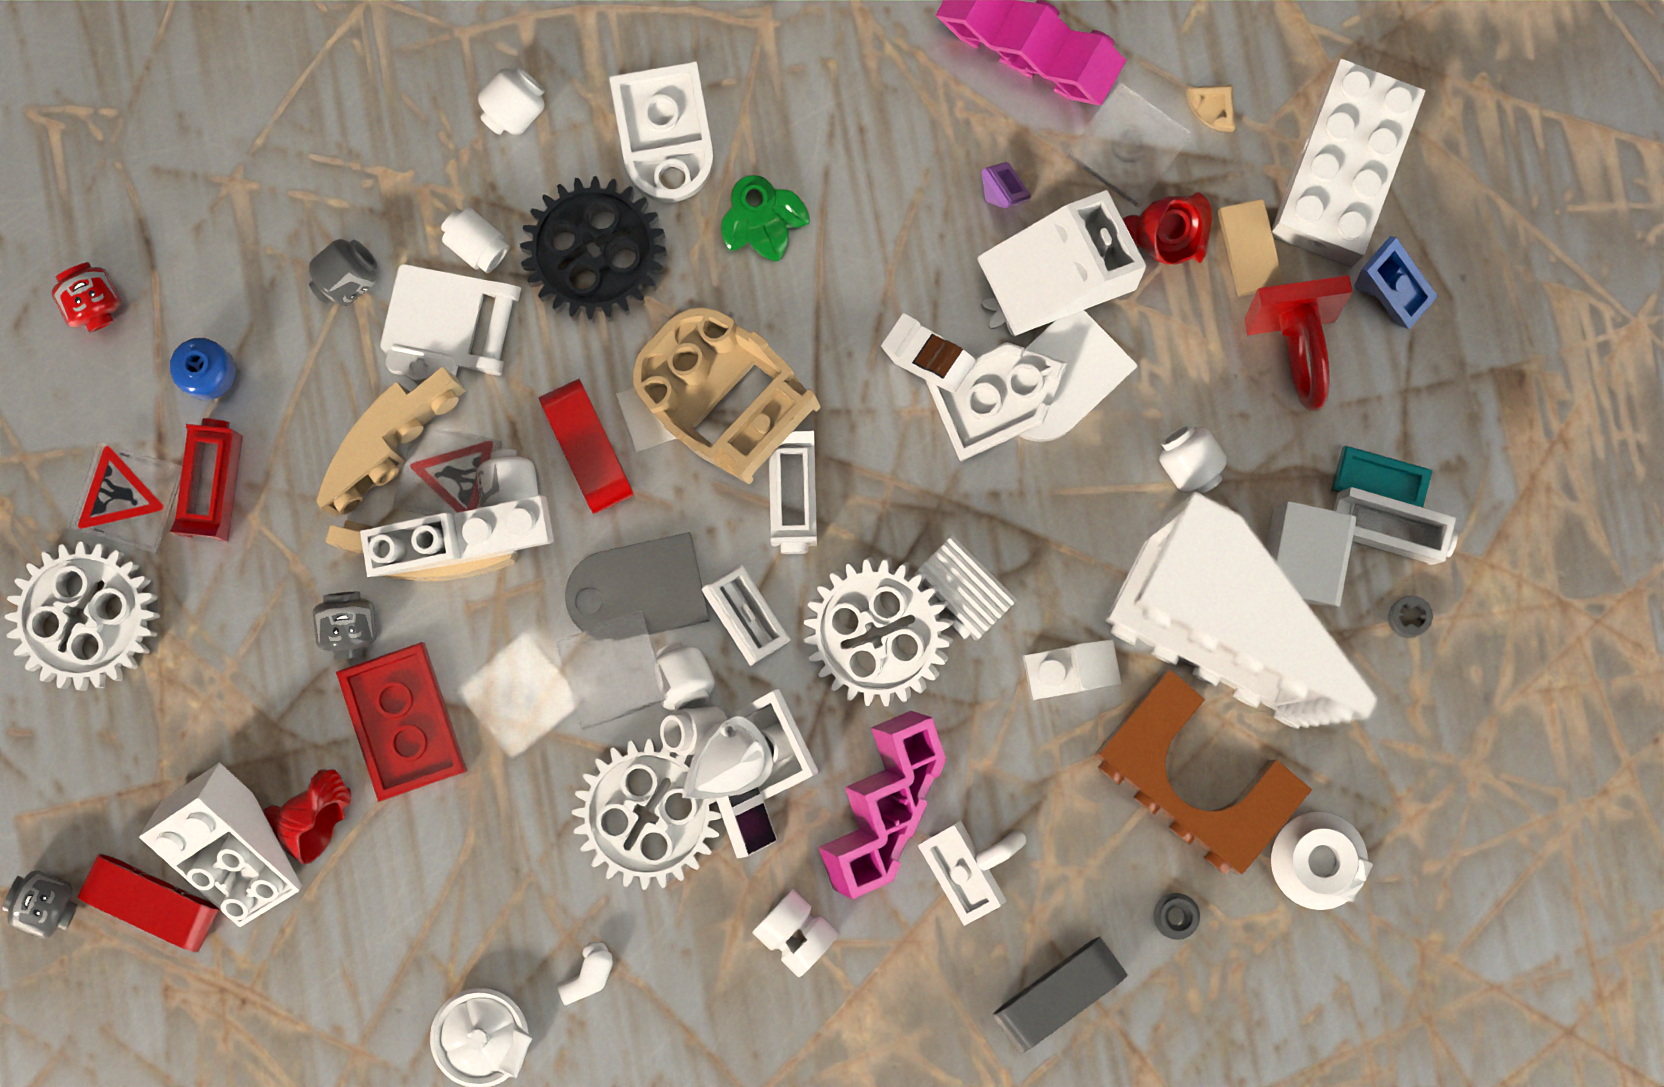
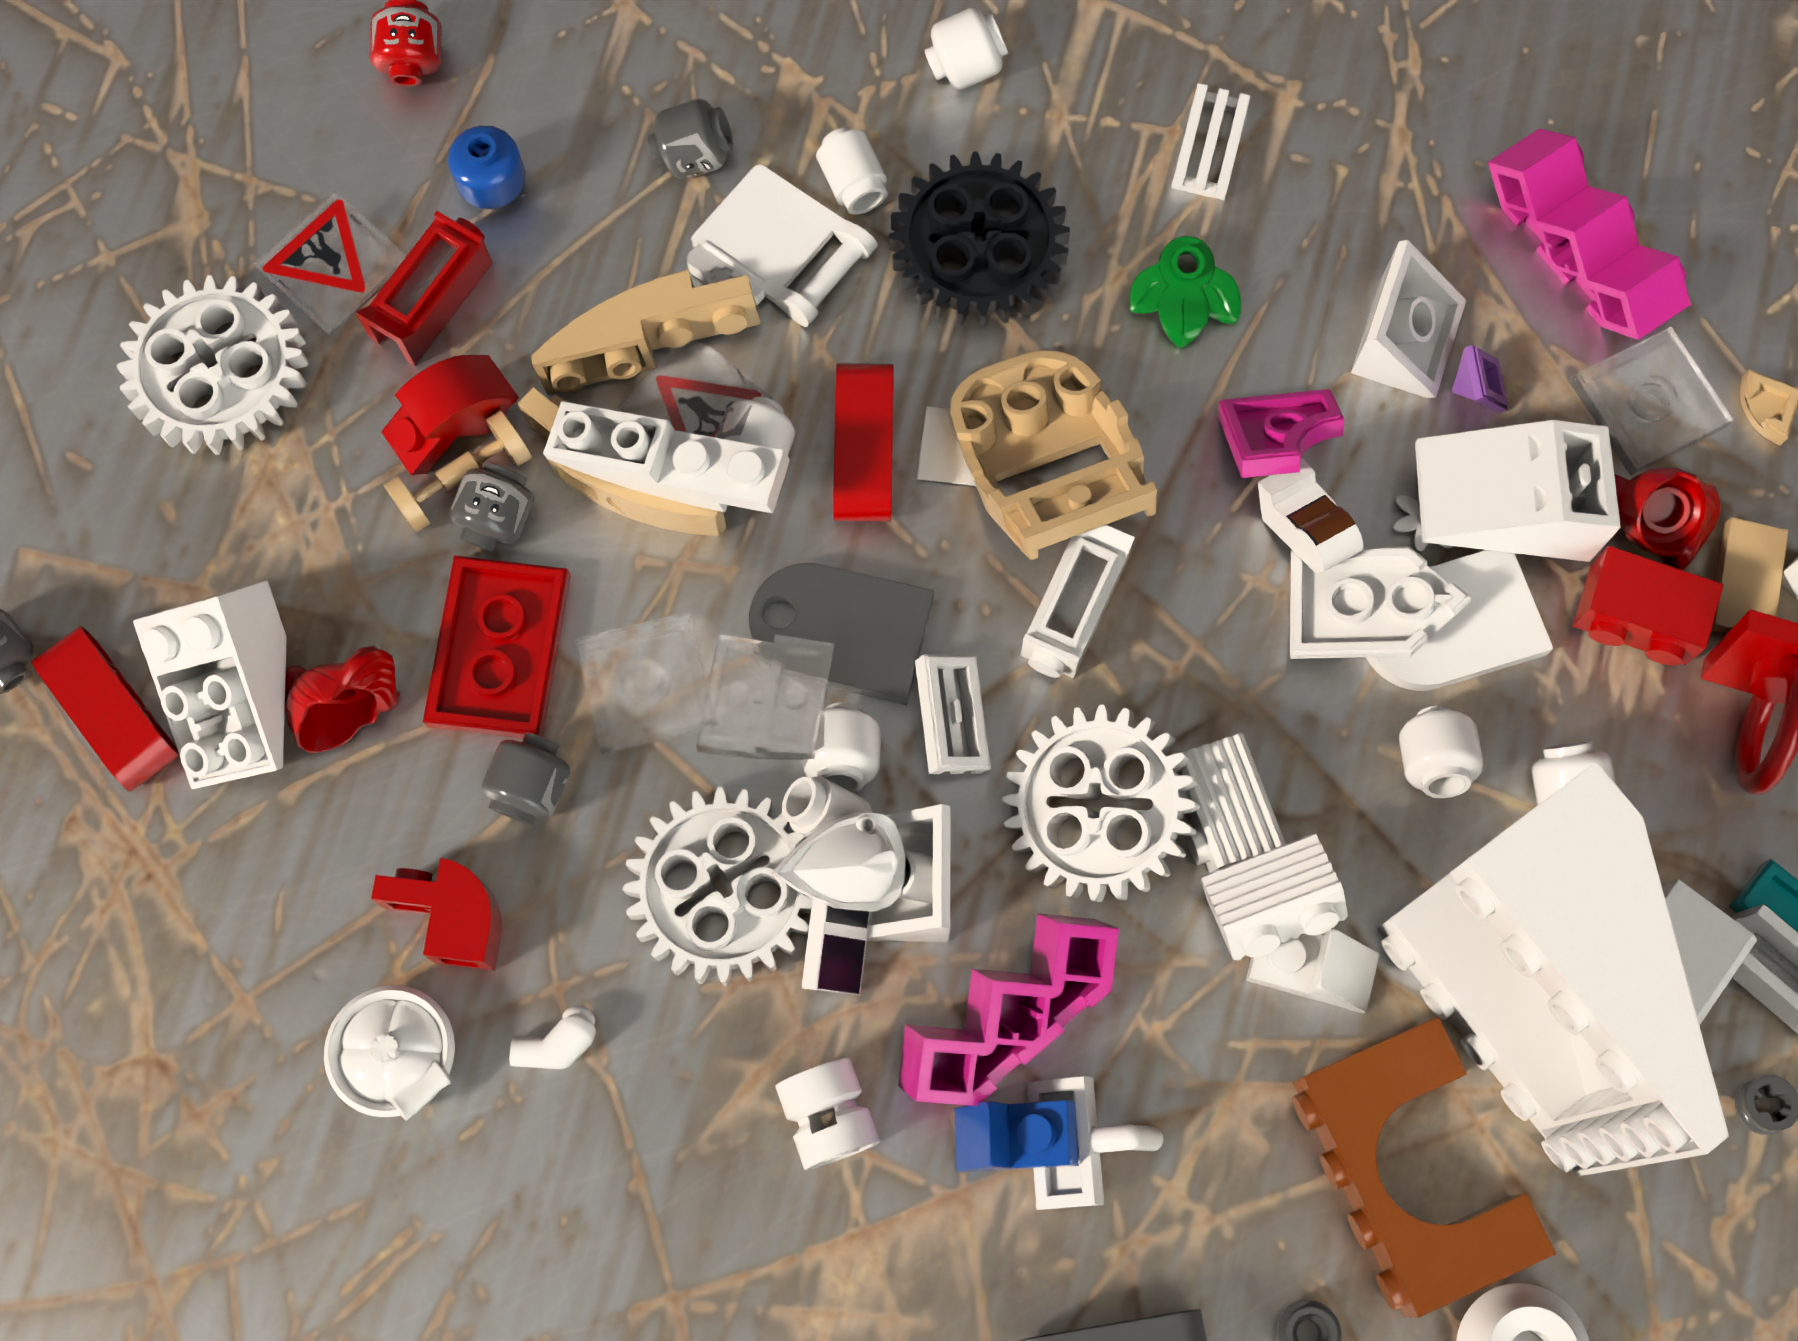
camera: 30 degrees right, 10 degrees down
white tile [609,62,714,203] -> none
none -> red brick [371,858,502,971]
none -> red brick [381,355,519,475]
none -> tan wheel [383,410,532,533]
none -> dark grey head [482,732,570,826]
none -> blue slope [954,1100,1078,1172]
none -> white tile [1171,83,1251,201]
none -> white brick [1200,833,1348,961]
none -> dark pink tile [1218,389,1344,478]
none -> white slope [1351,240,1467,398]
none -> white head [1399,705,1483,798]
none -> red brick [1572,545,1724,666]

